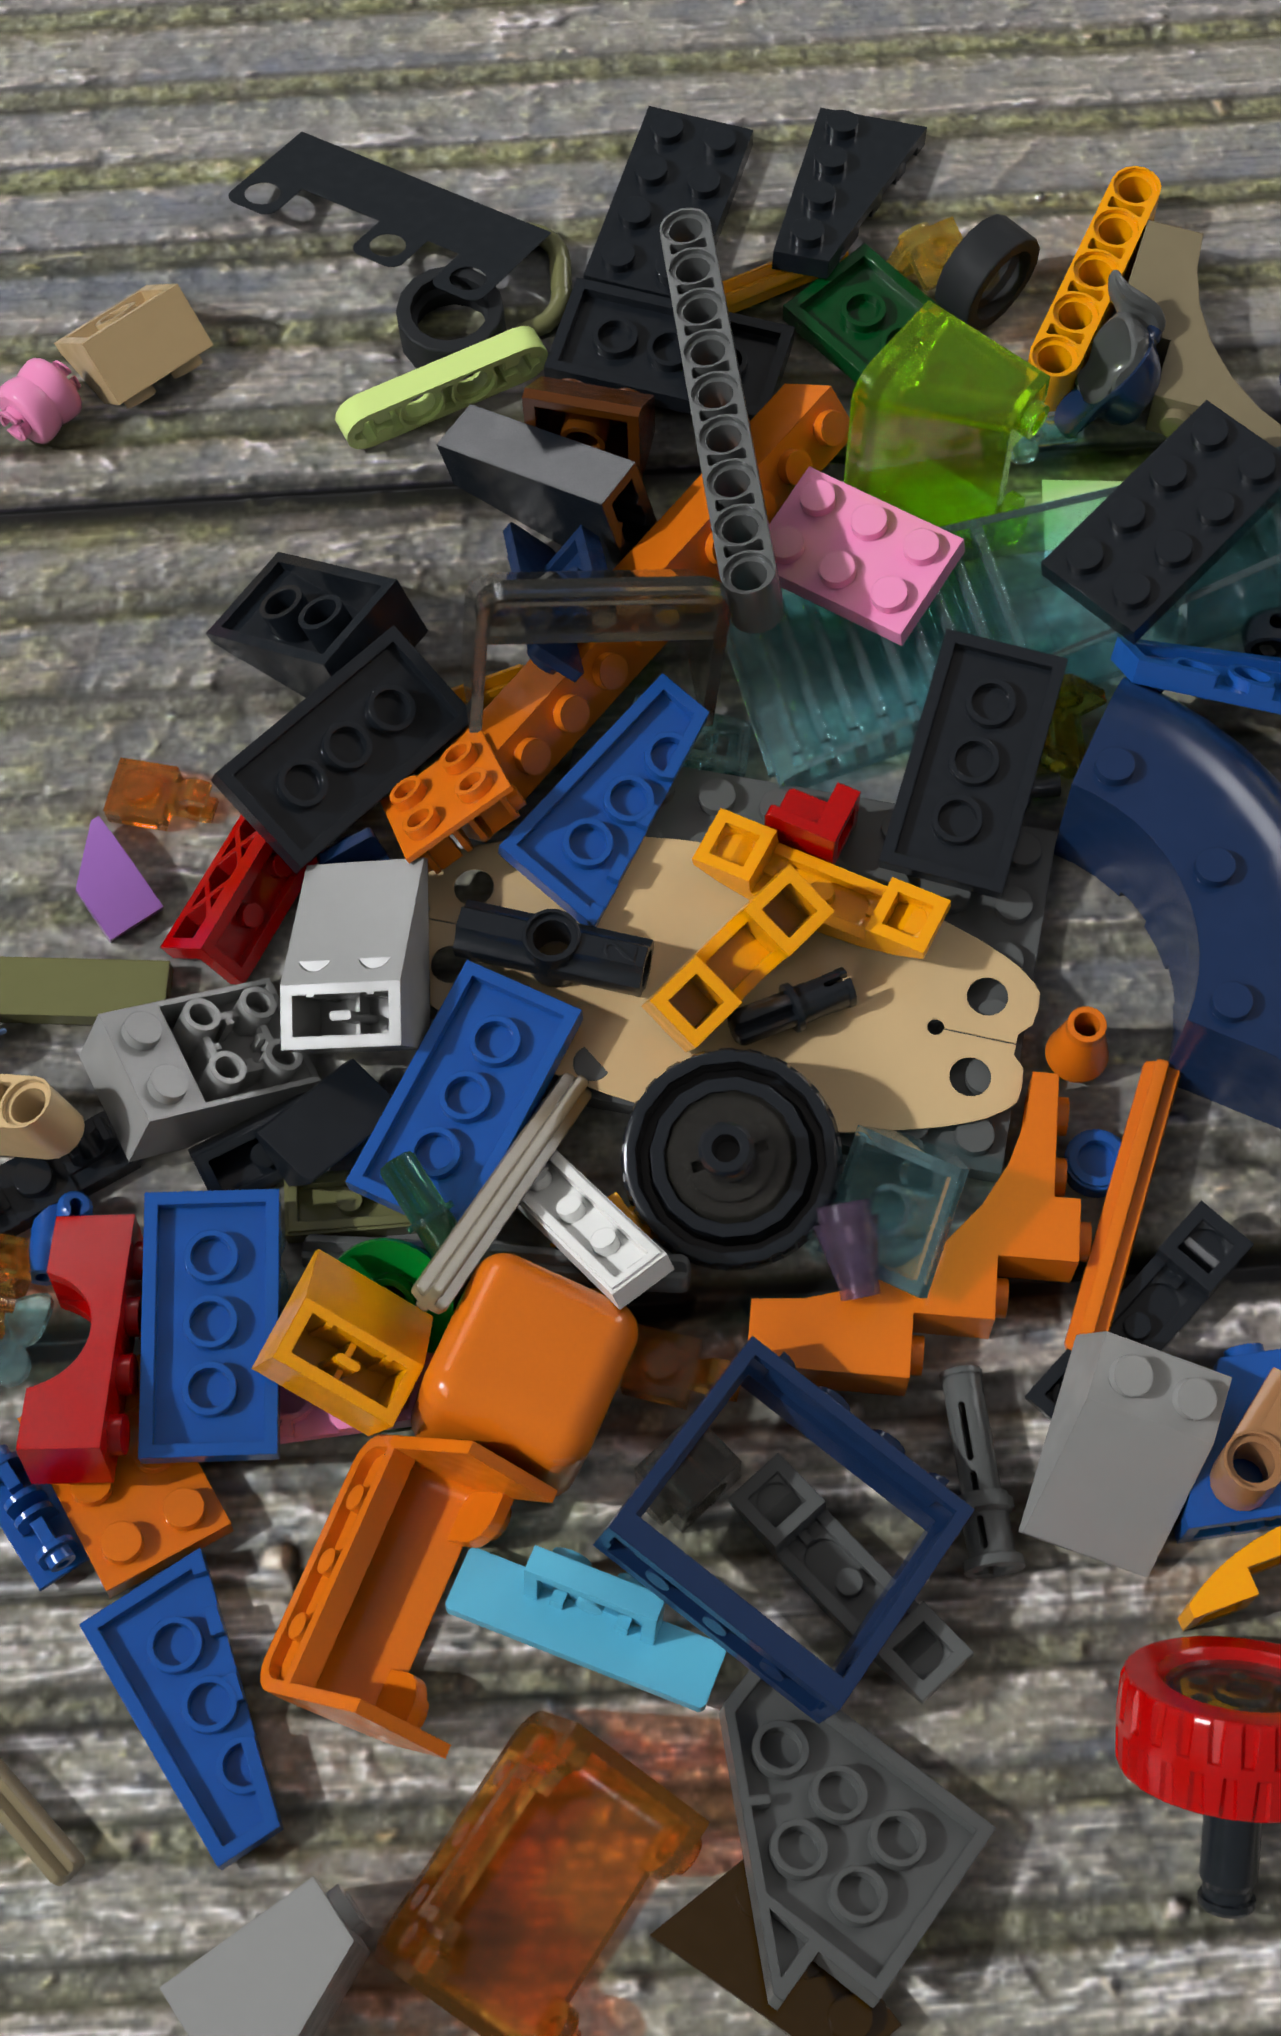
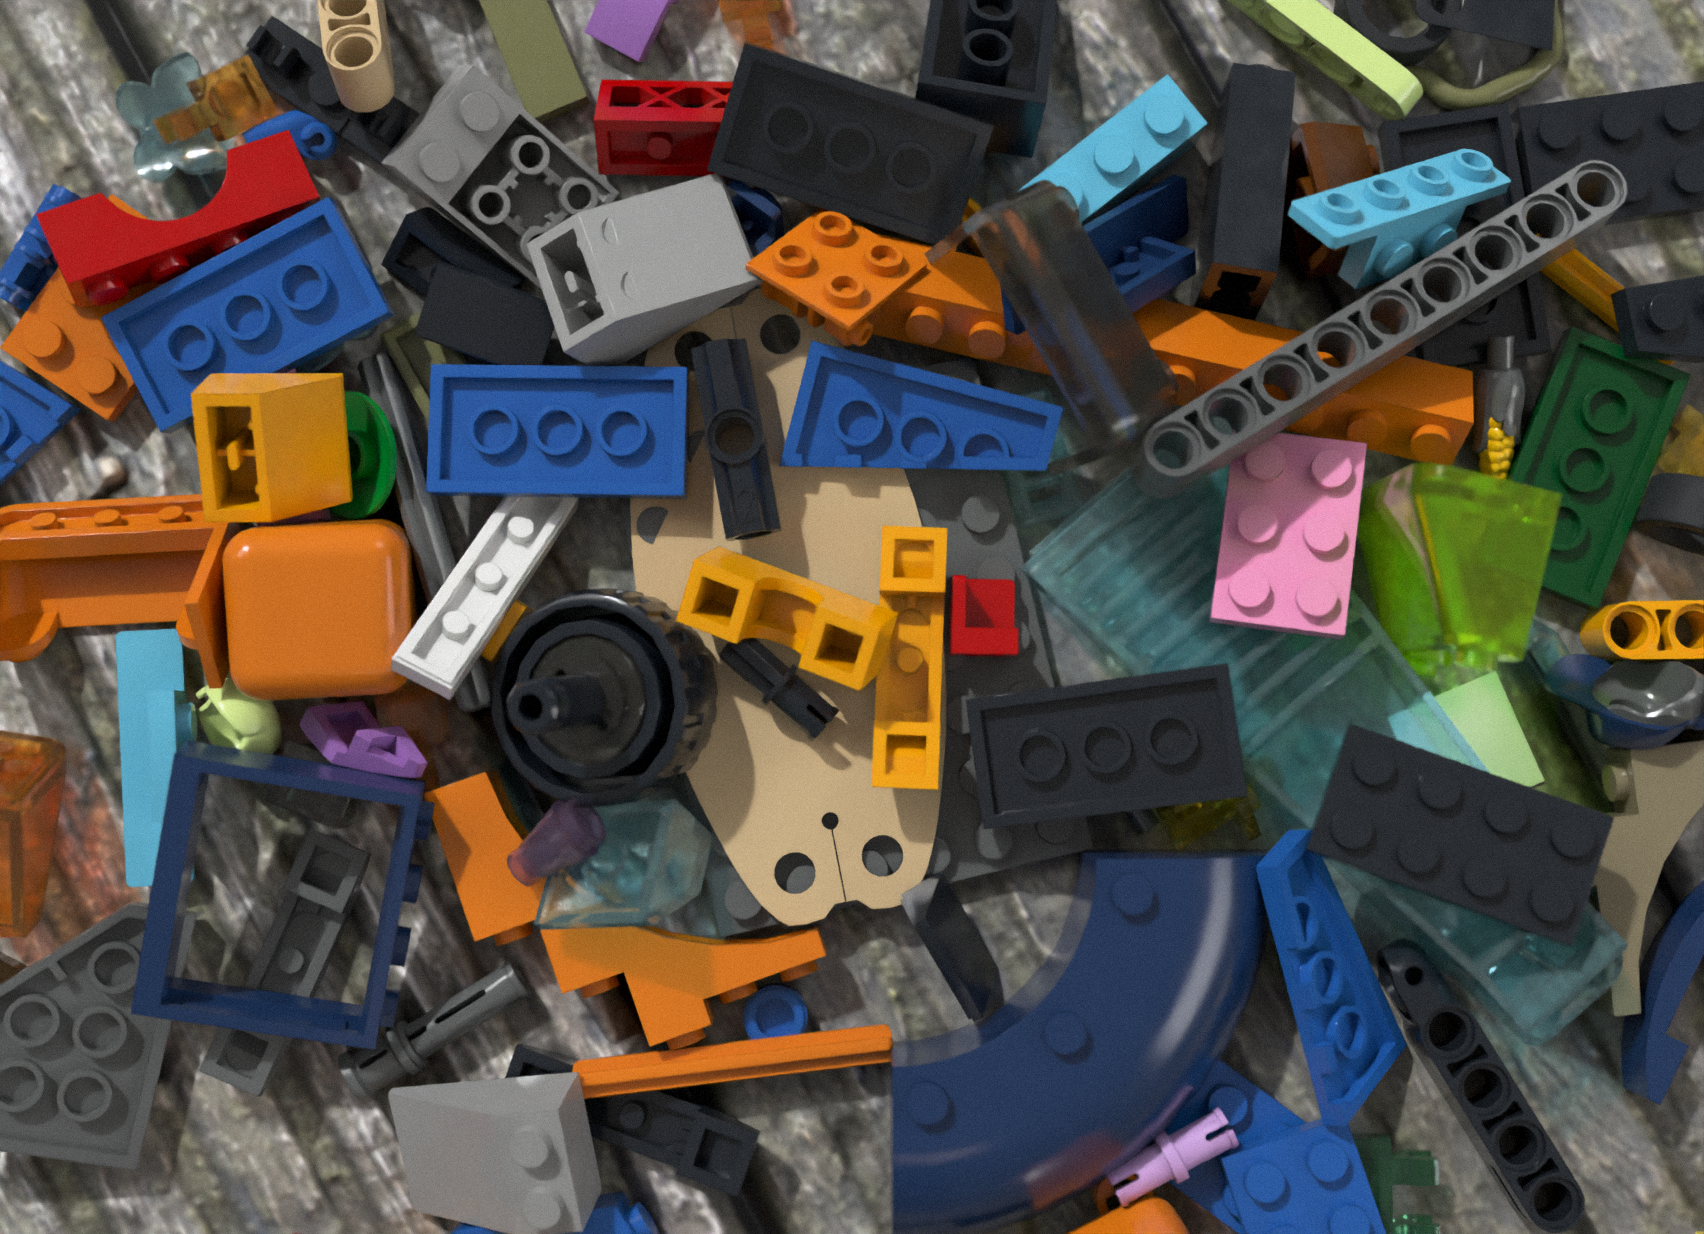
camera: 65 degrees right, 20 degrees up
clear green axle [380,1151,483,1261] -> none
dark tan axle [411,1073,592,1314] -> none
orange cone [1045,1006,1109,1083] -> none
none -> yellowish green hair [196,678,282,780]
none -> medium lavender slope [299,701,428,778]
none -> black slope [900,873,997,1022]
none -> medium azure brick [1011,74,1208,249]
none -> medium azure bracket [1288,149,1511,289]
none -> dark grey piece [1471,334,1525,486]

